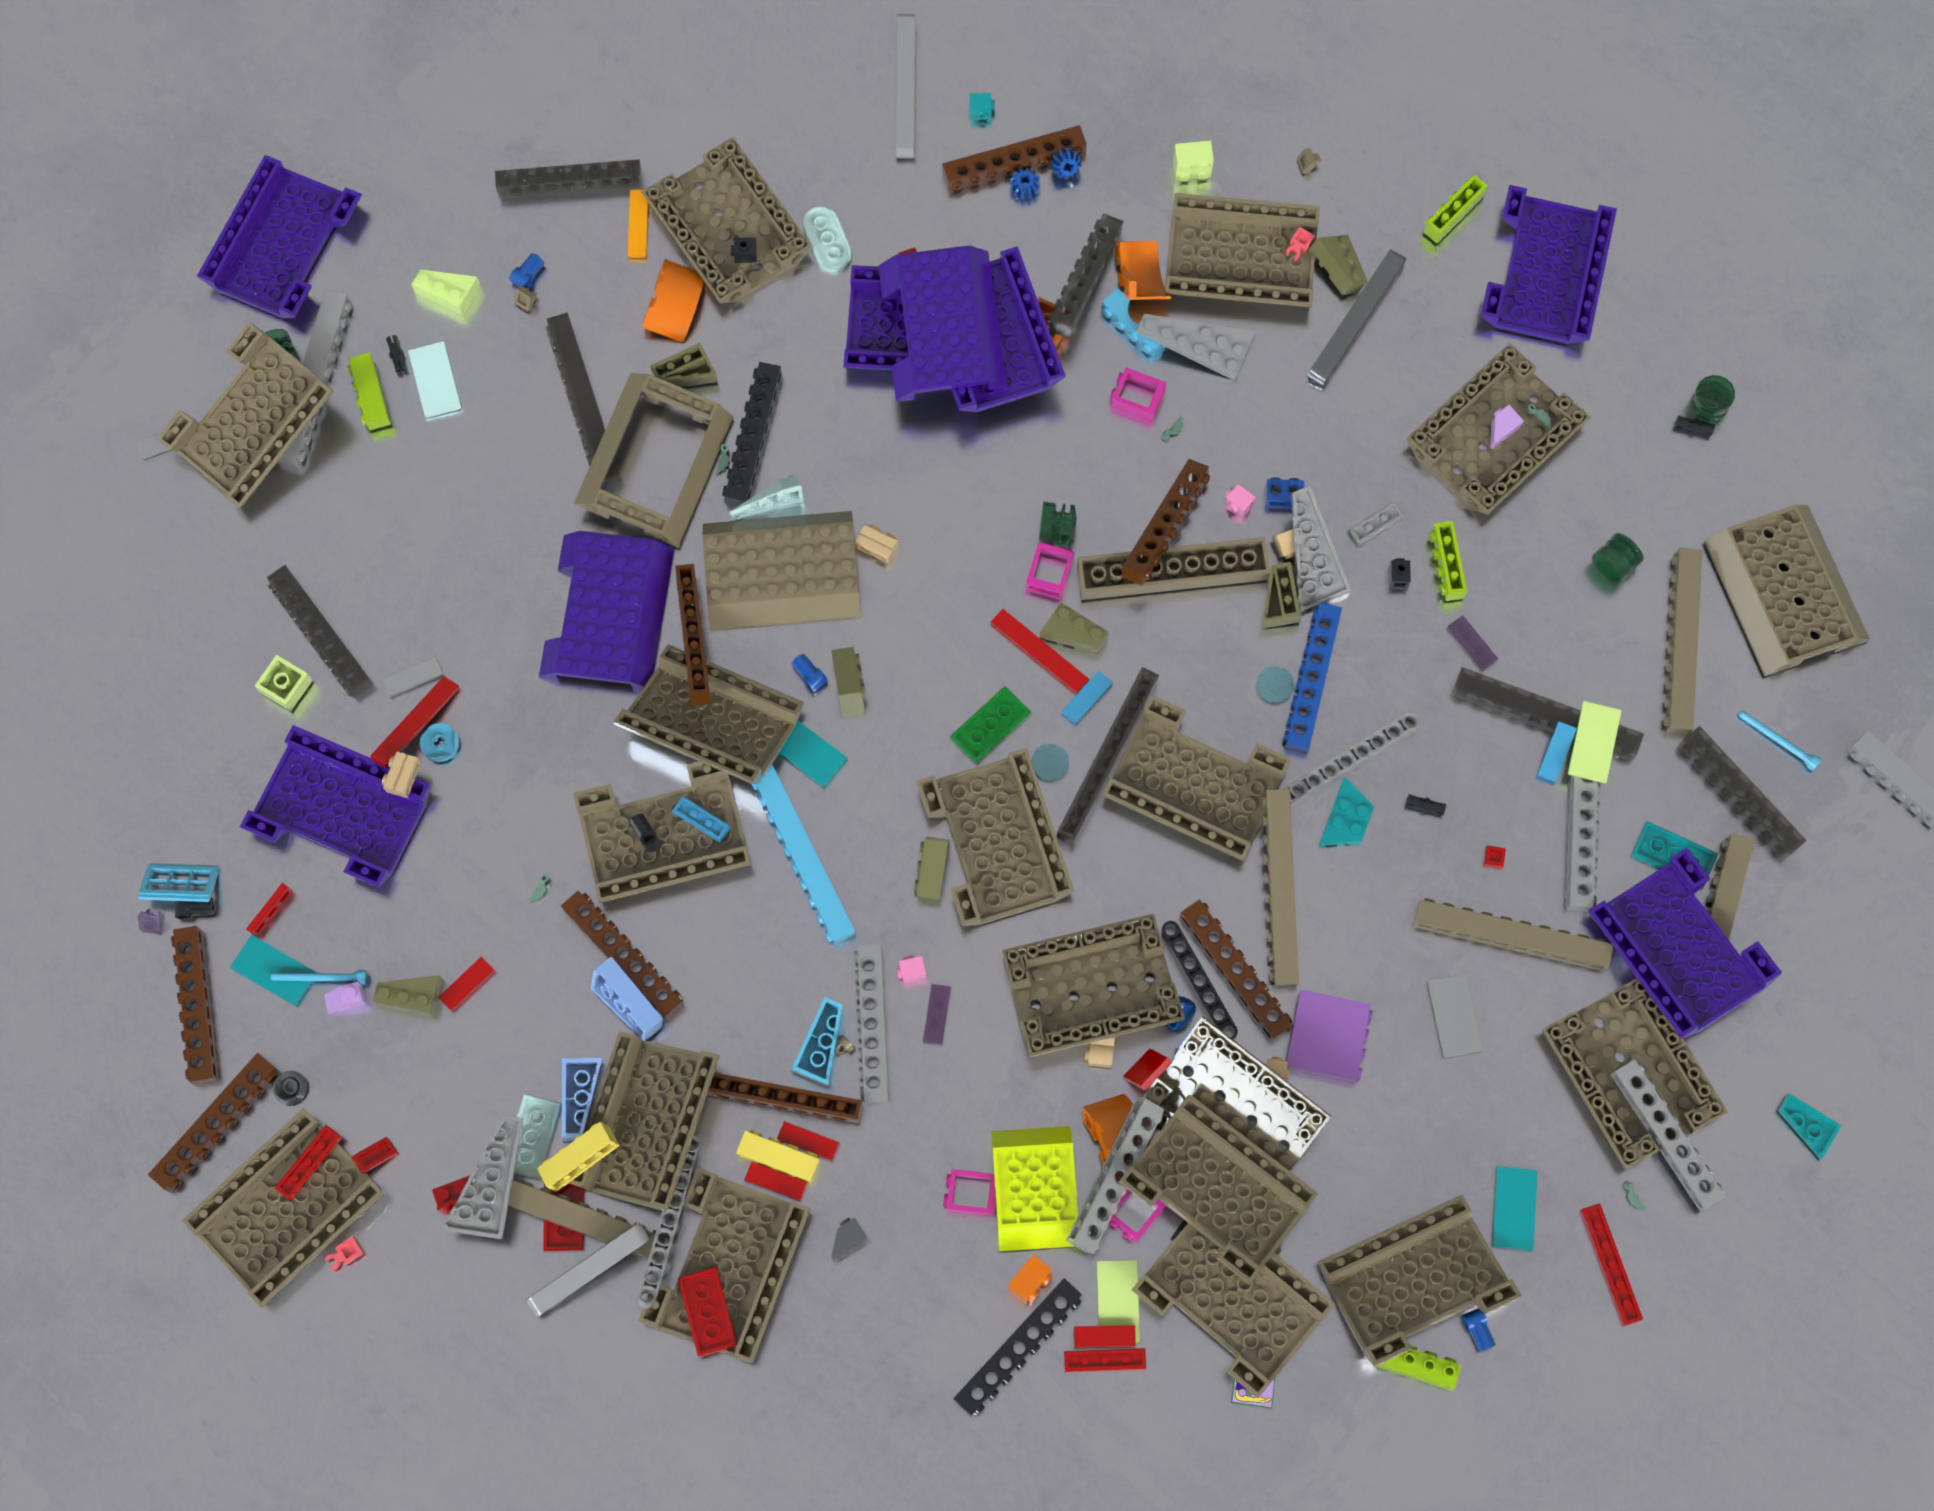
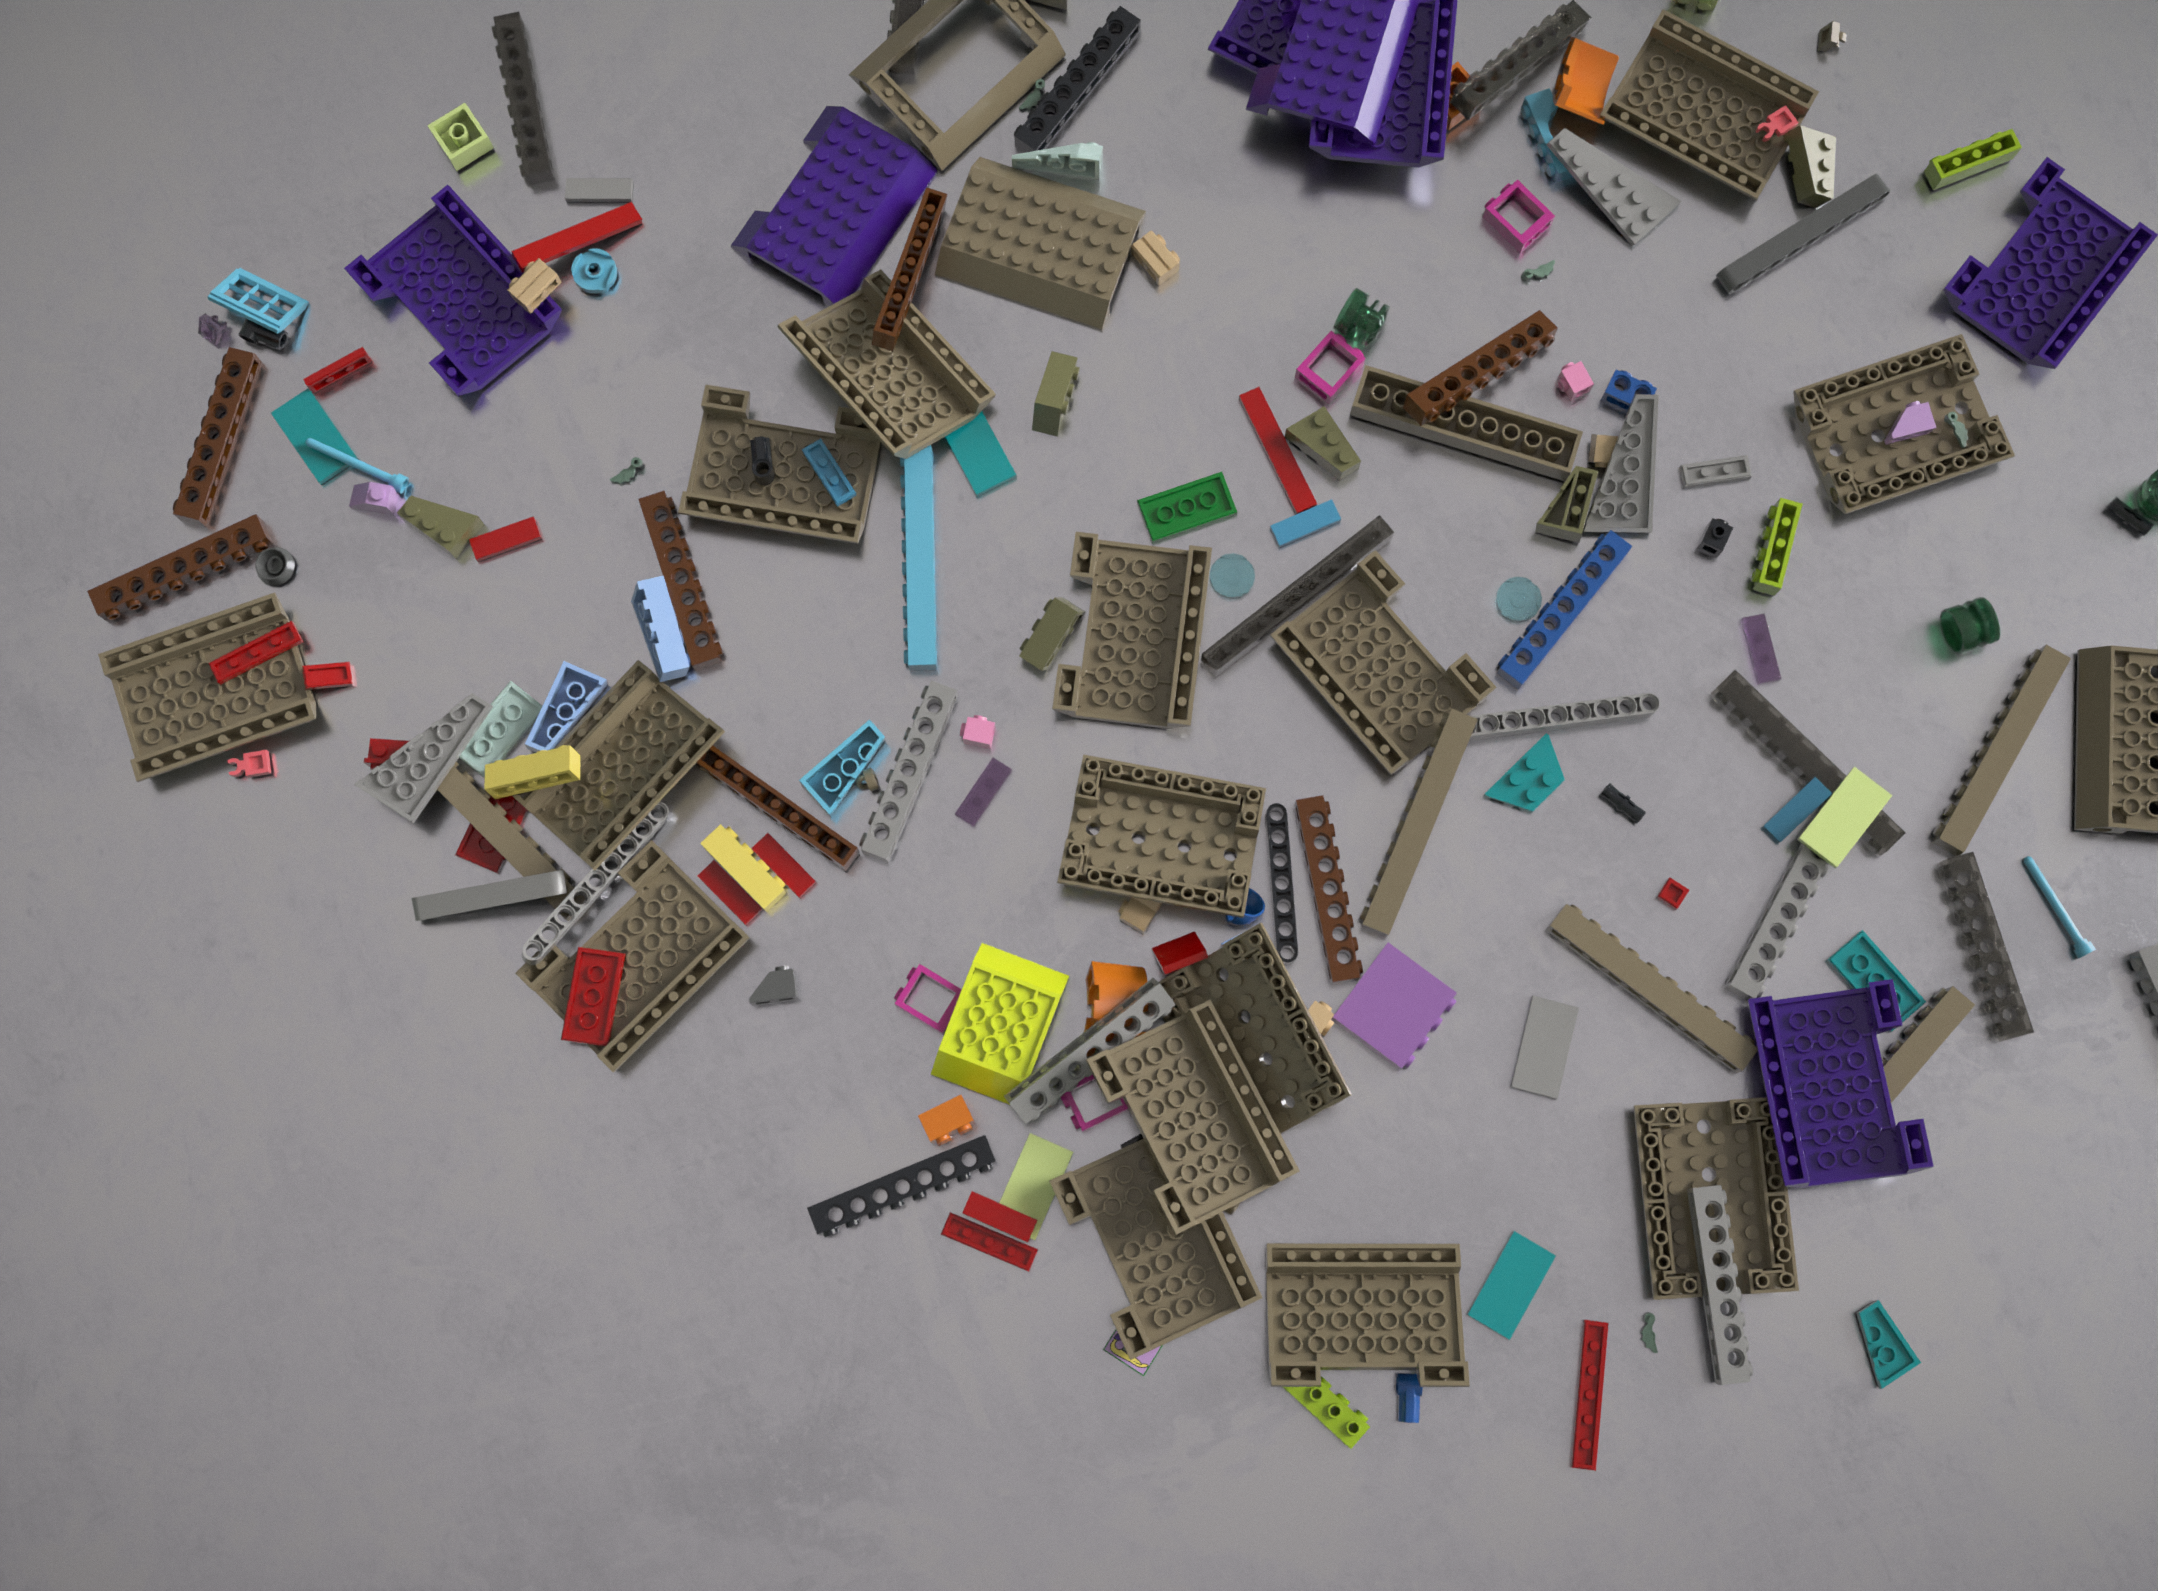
camera: 25 degrees right, 5 degrees up
blue piece [791,654,828,692] -> none

